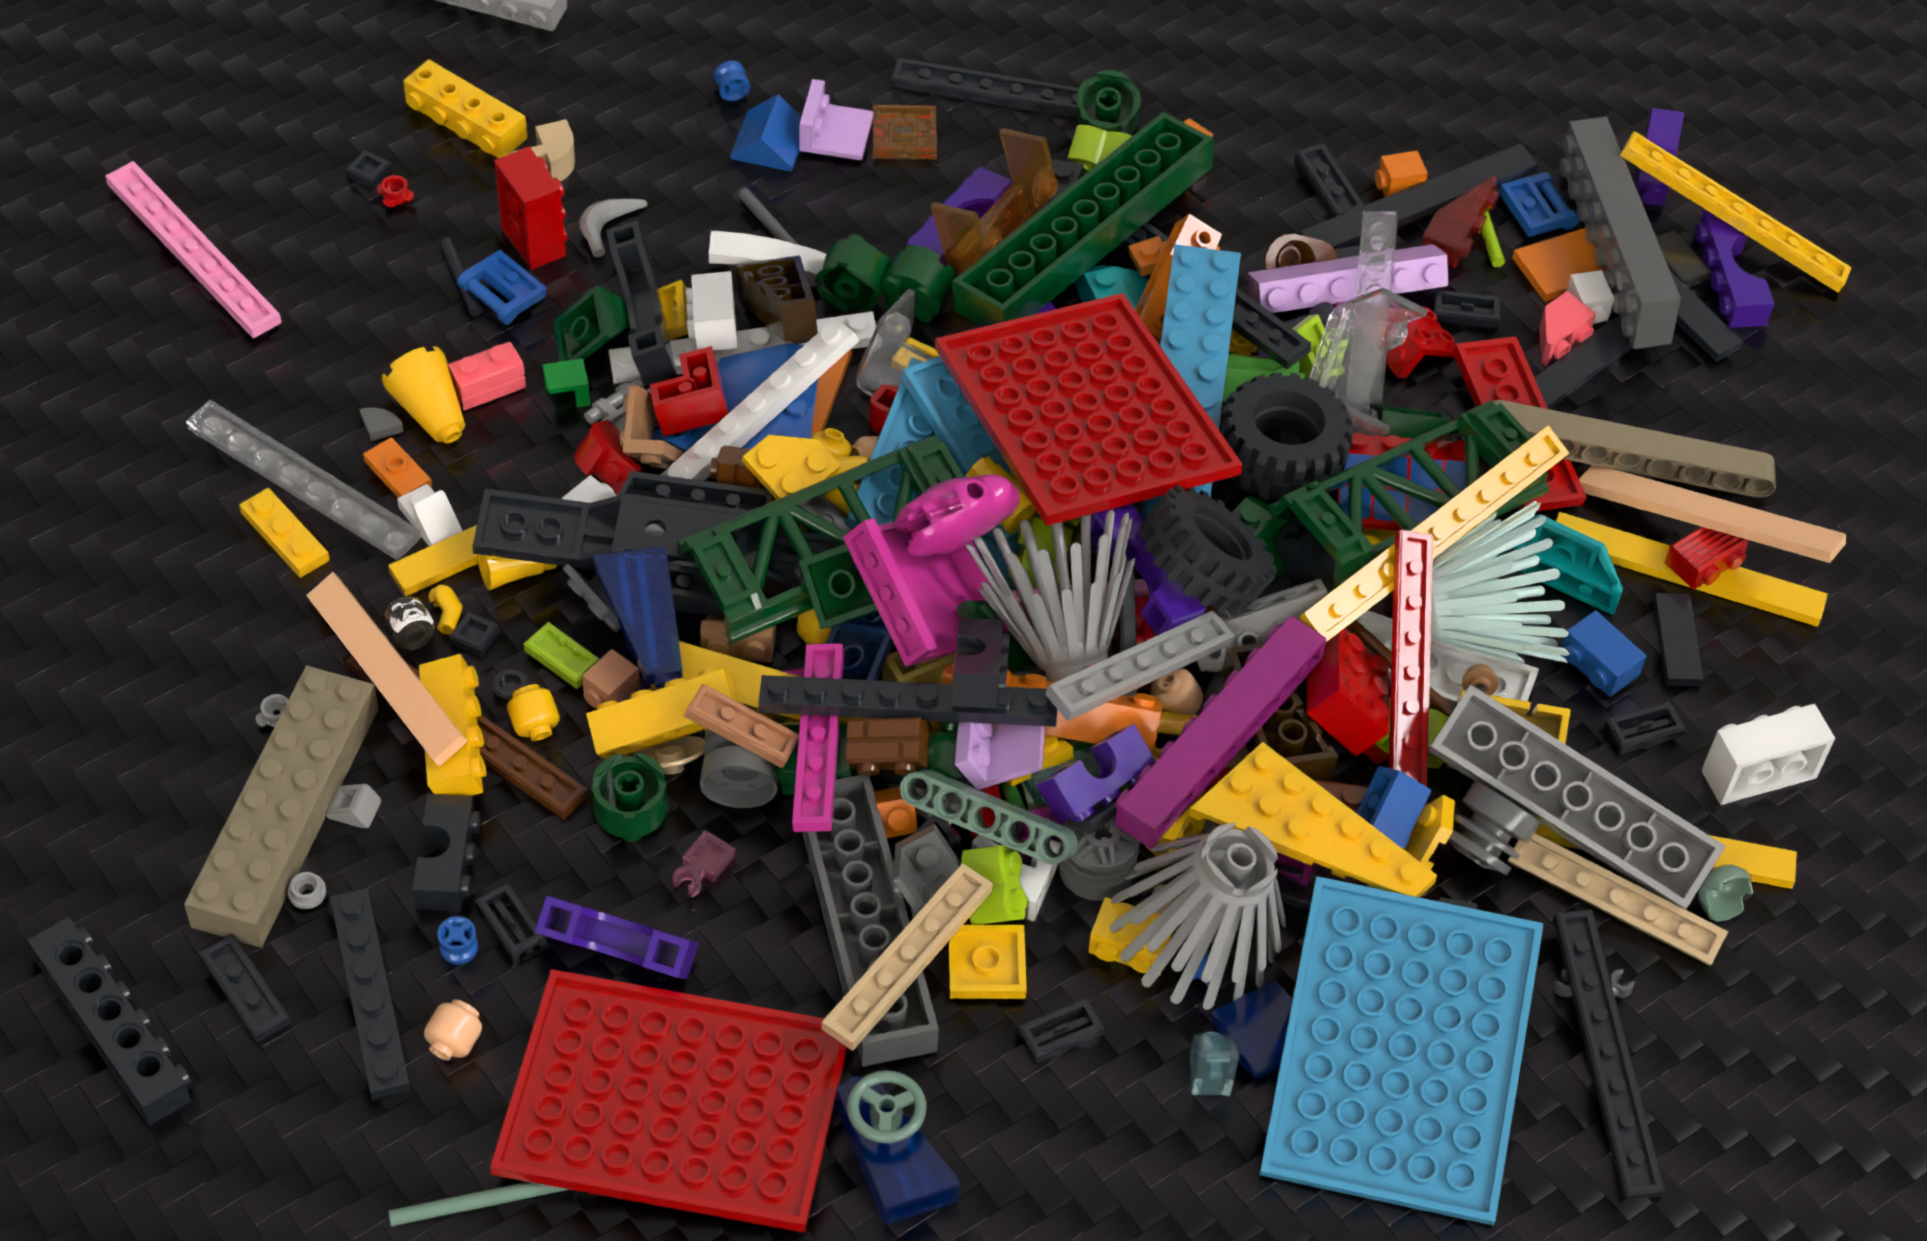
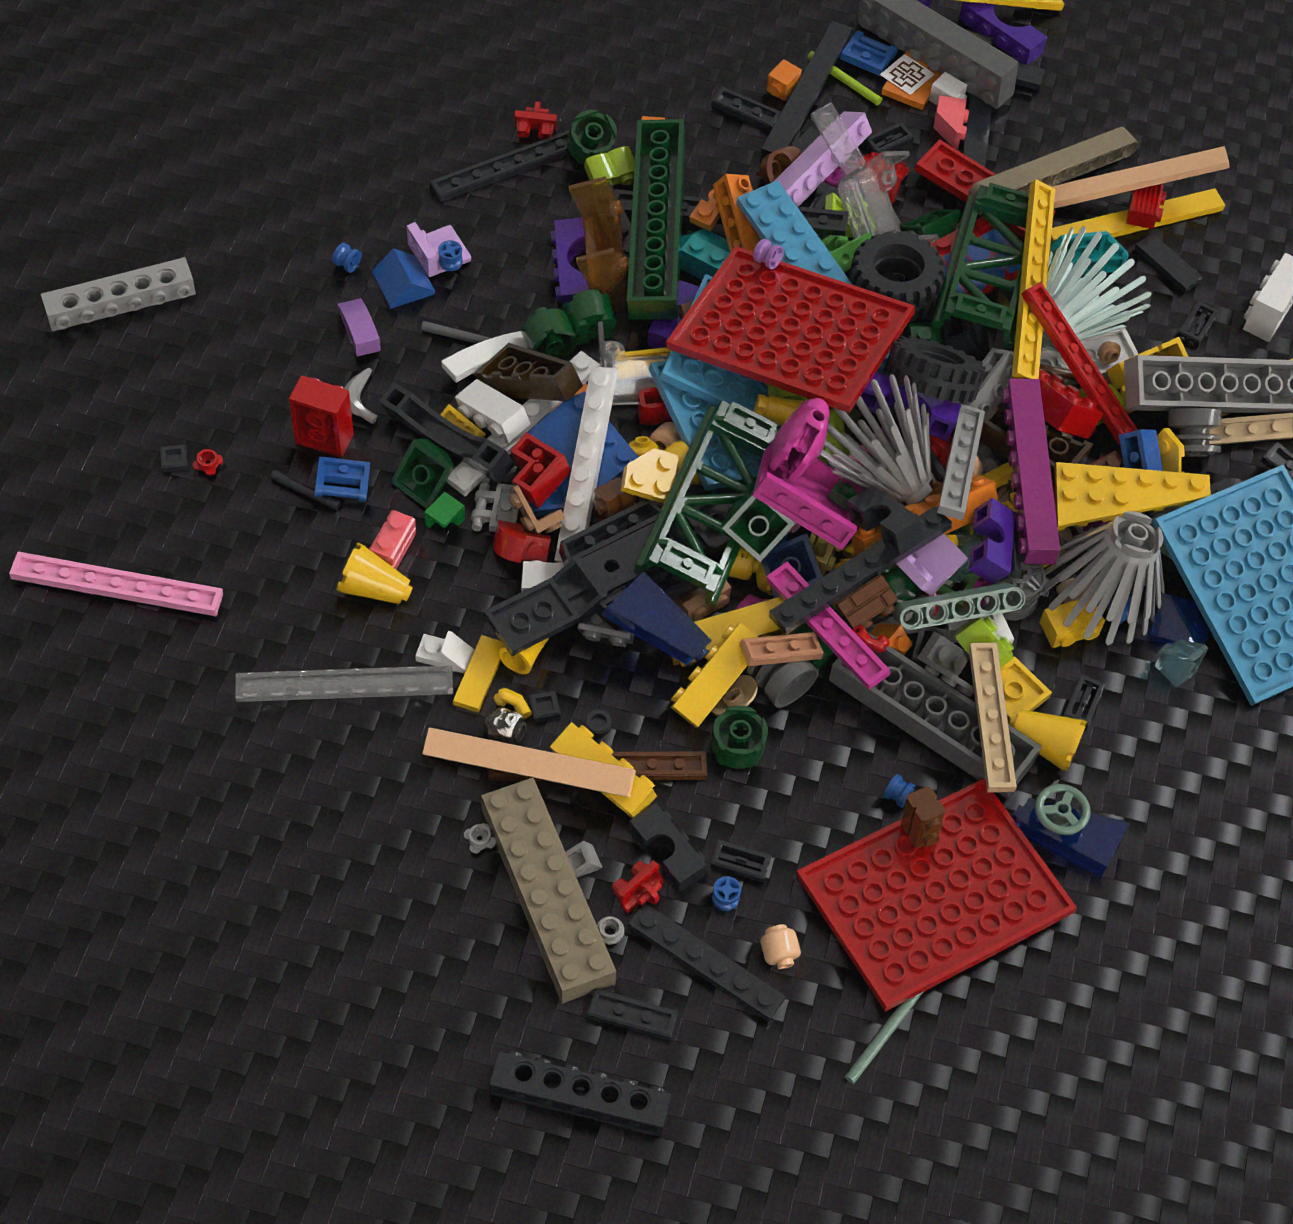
camera: 40 degrees left, 5 degrees up
yellow plate [239,487,330,578] -> none
dark grey tile [359,408,404,441] -> none
orange plate [363,437,432,498] -> none
yellow brick [403,59,527,158] -> none
yellow head [507,684,560,741] -> none
tan brick [512,119,575,181] -> none
lime plate [524,622,600,689] -> none
dark purple arch [535,896,699,979] -> none
nougat brick [582,649,640,709] -> none
clear pink plate [673,830,735,897] -> none
clear orange tile [873,105,937,159] -> none
clear red slope [1422,176,1500,268] -> none
blue brick [1561,610,1647,697] -> none
none -> medium lavender slope [337,298,381,357]
none -> blue wheel [438,240,463,271]
none -> red hips [515,101,557,140]
none -> red hips [612,861,664,914]
none -> medium lavender wheel [753,238,784,269]
none -> red arm [853,625,890,653]
none -> white sticker [880,54,934,95]
none -> blue wheel [883,774,916,808]
none -> reddish brown brick [901,786,946,848]
none -> yellow cone [1009,710,1087,772]

